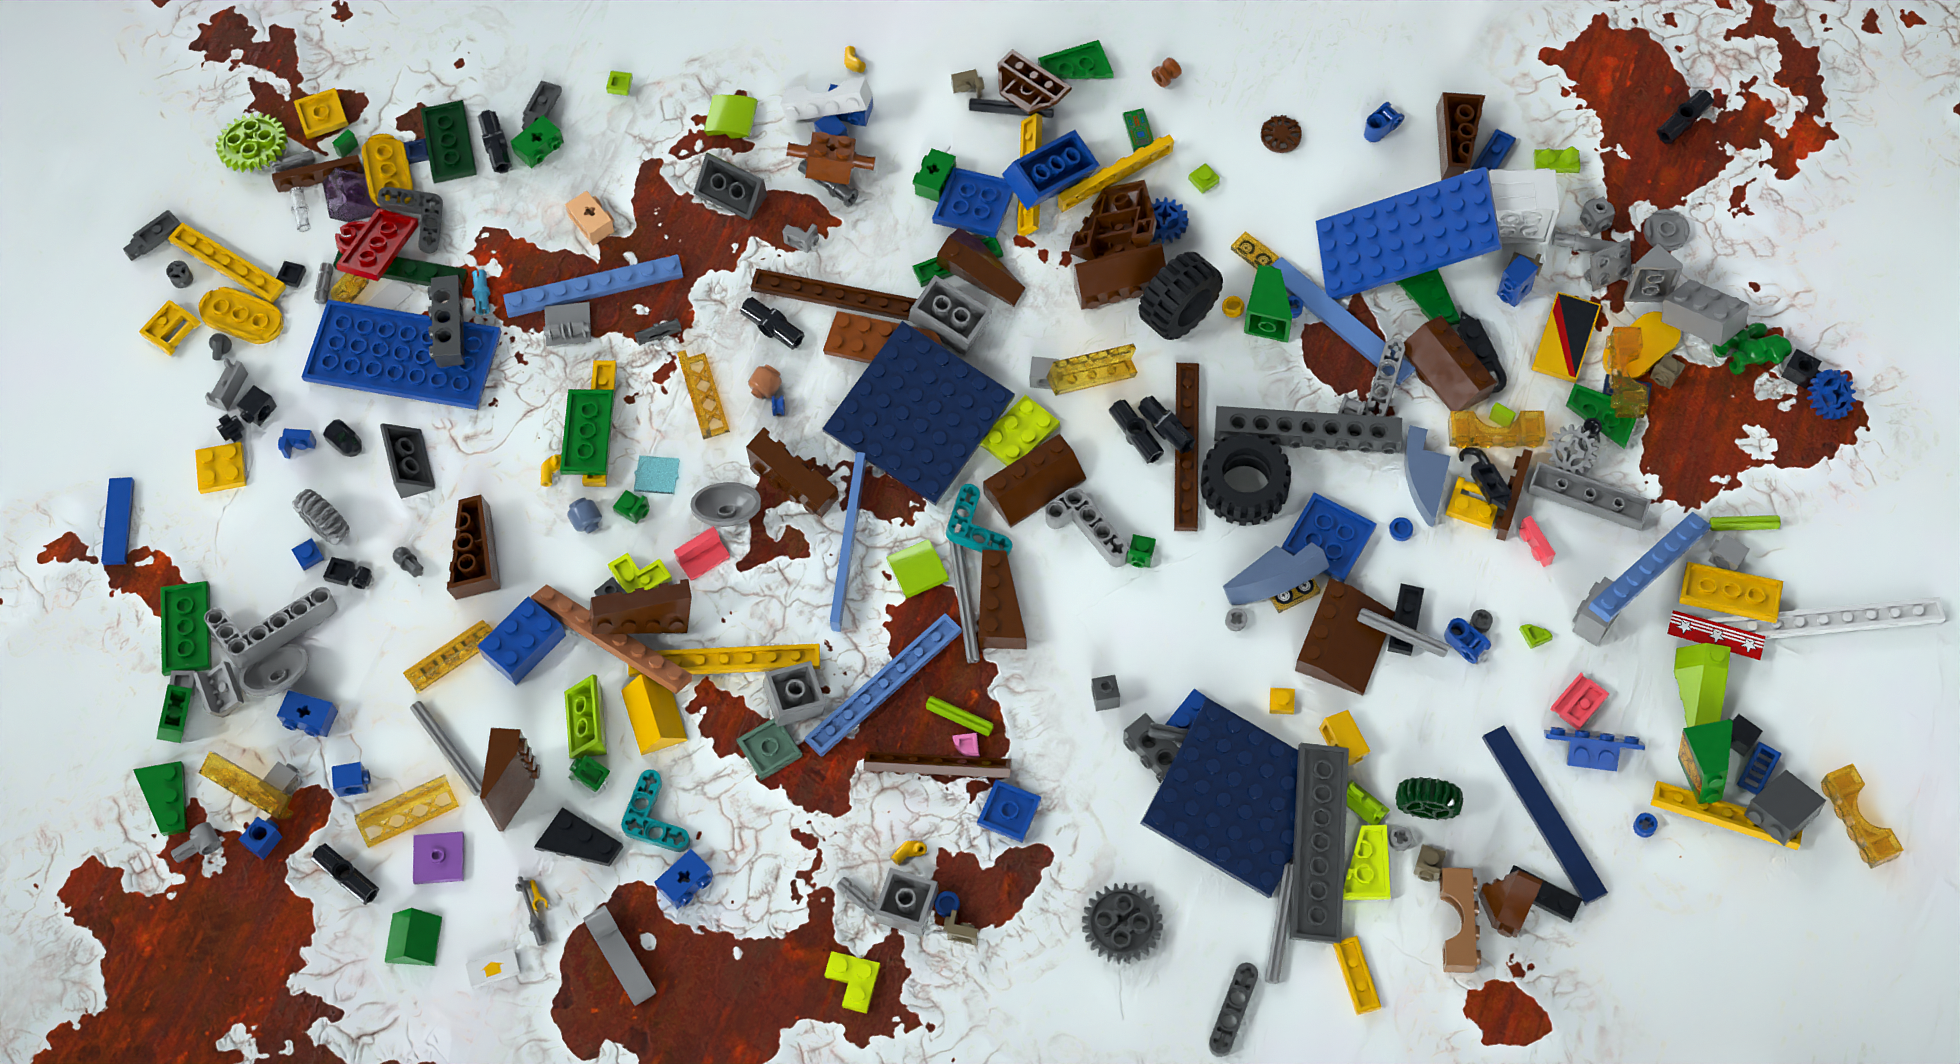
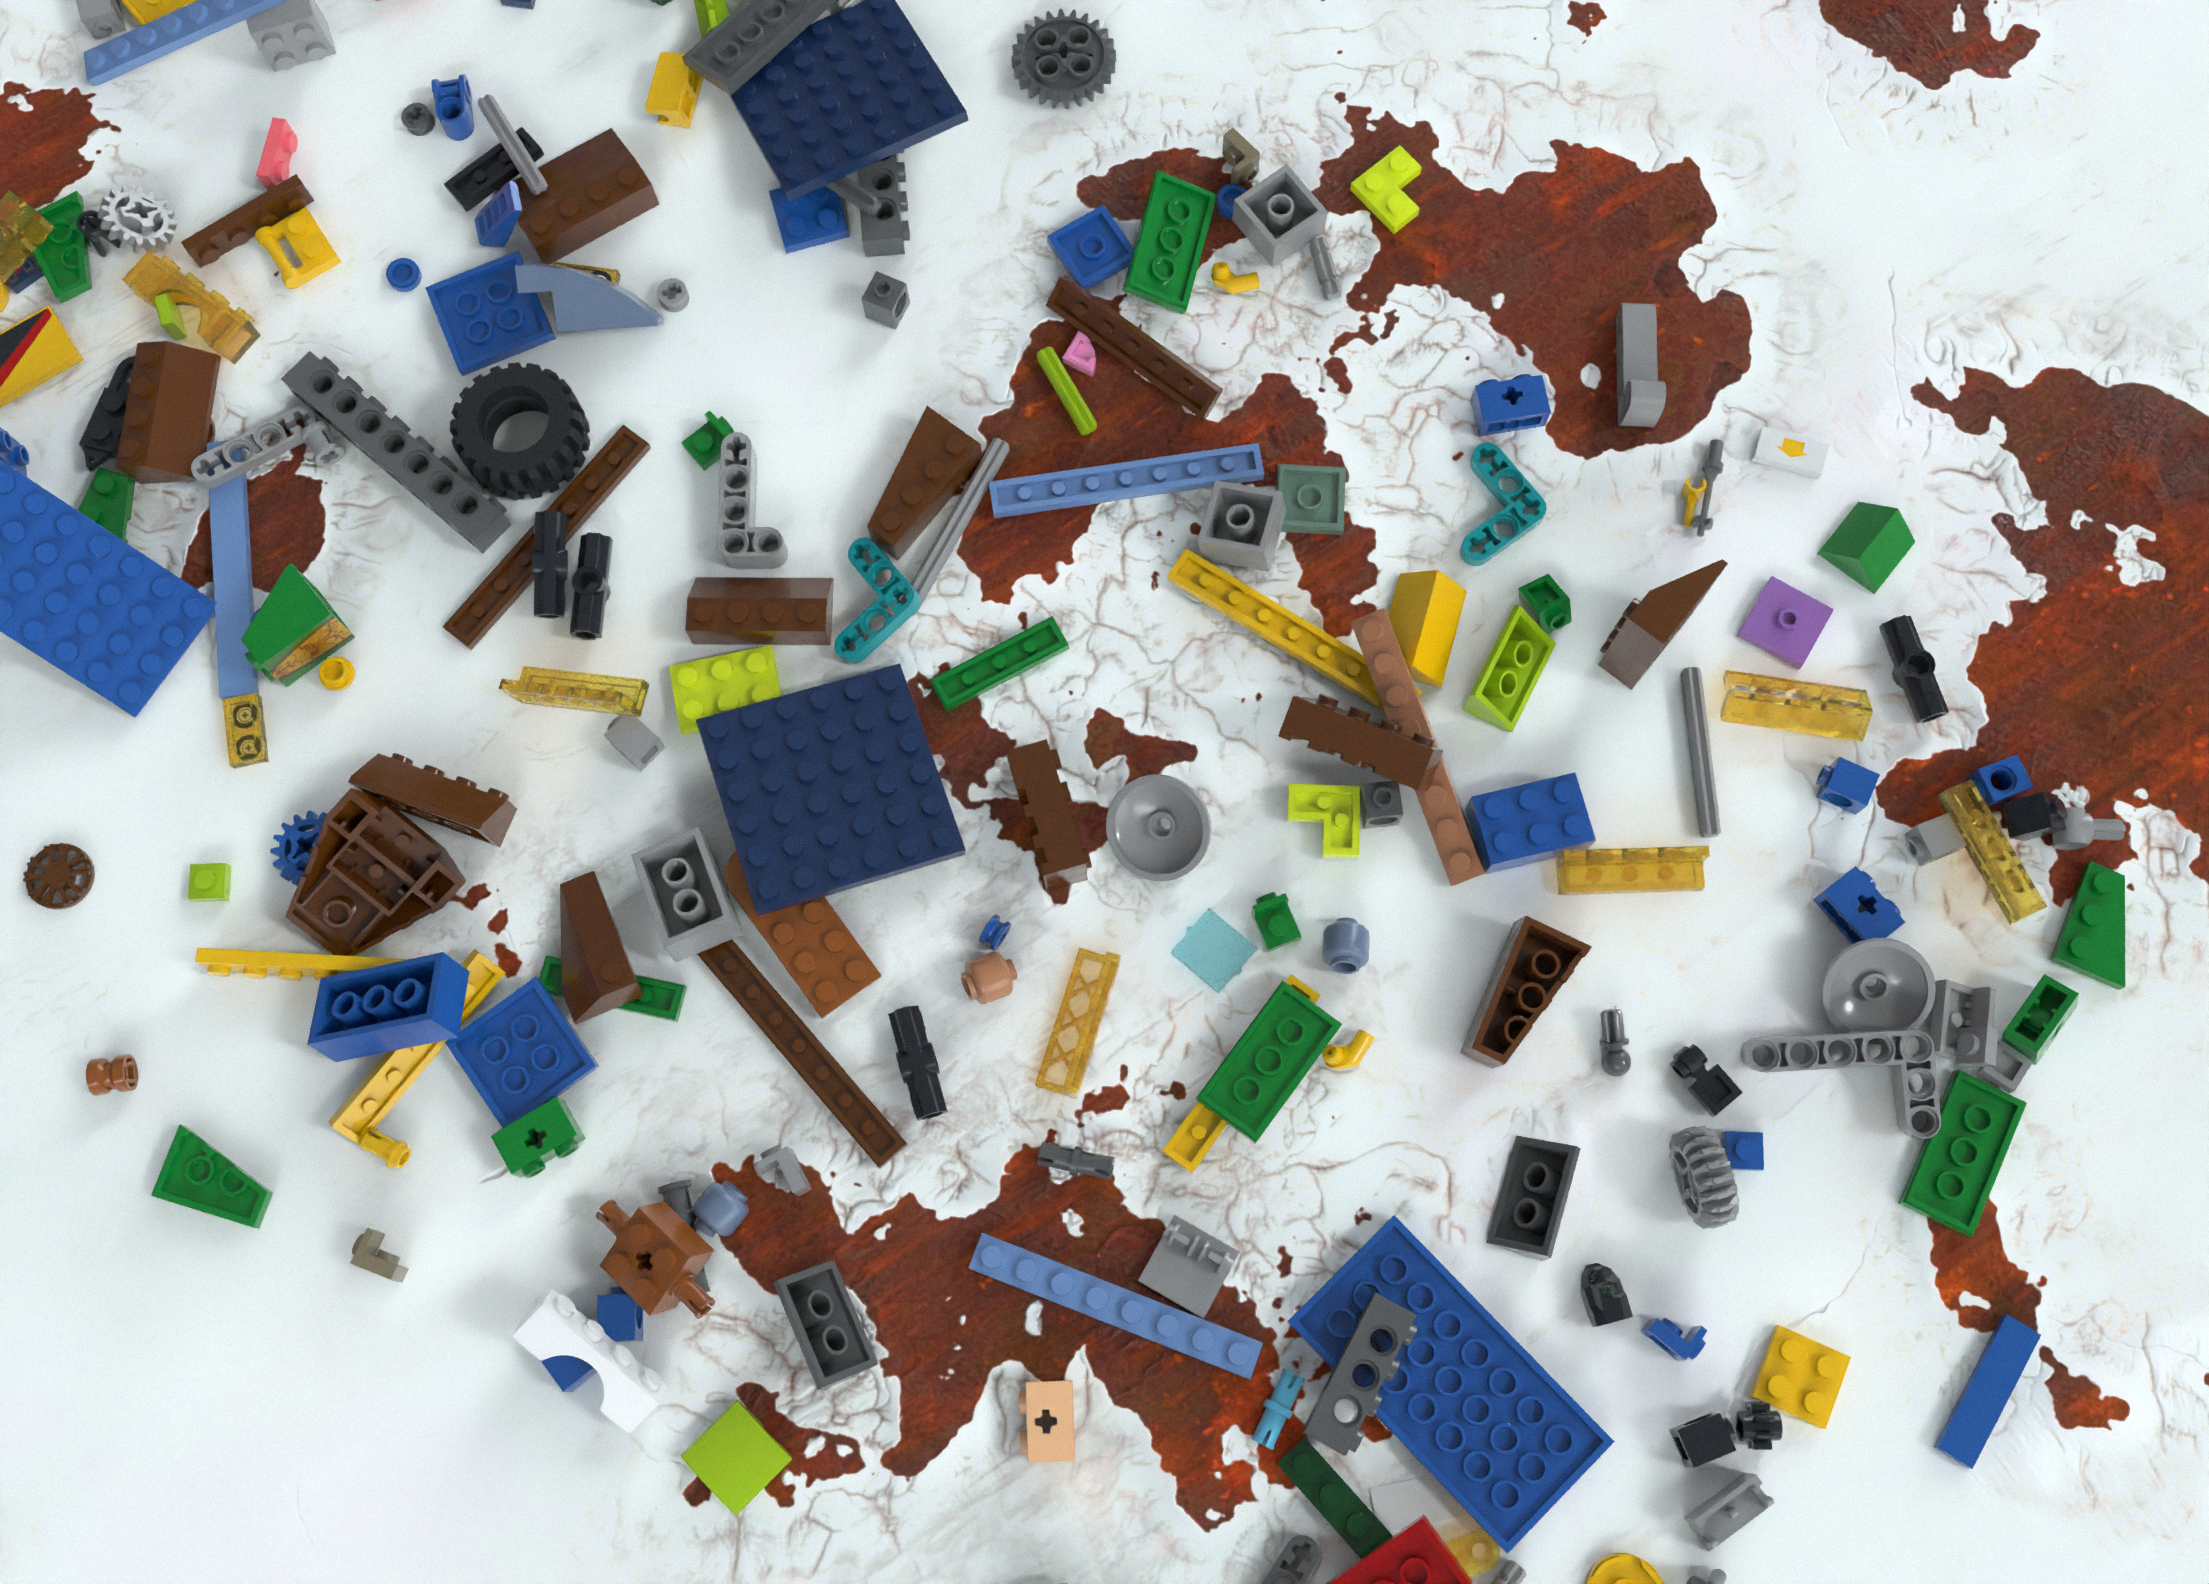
camera: 145 degrees left, 10 degrees up
black wing [534,807,624,867] -> none
coral panel [674,526,730,581] -> none
medium blue tile [830,452,866,632] -> none
yellow arm [844,46,866,73] -> none
lime slope [886,539,949,599] -> none
black axle [969,98,1055,118] -> none
reddish brown wedge [997,49,1072,115] -> none
green tile [1122,108,1154,152] -> none
black tyre [1138,252,1223,340] -> none
yellow plate [1269,688,1295,715] -> none
sand blue slope [1404,425,1451,527] -> none
black plate [1458,447,1512,511] -> none
lime tile [1519,624,1553,649] -> none
light grey piece [1527,462,1651,531] -> none
lime axle [1709,515,1781,531] -> none
none -> yellow pin [360,1128,411,1169]
none -> blue slope [474,181,522,247]
none -> sand blue head [693,1180,749,1238]
none -> green tile [930,616,1069,712]
none -> green tile [1122,170,1217,315]
none -> light grey plate [1956,1026,1999,1067]
none -> black brick [2001,792,2067,841]

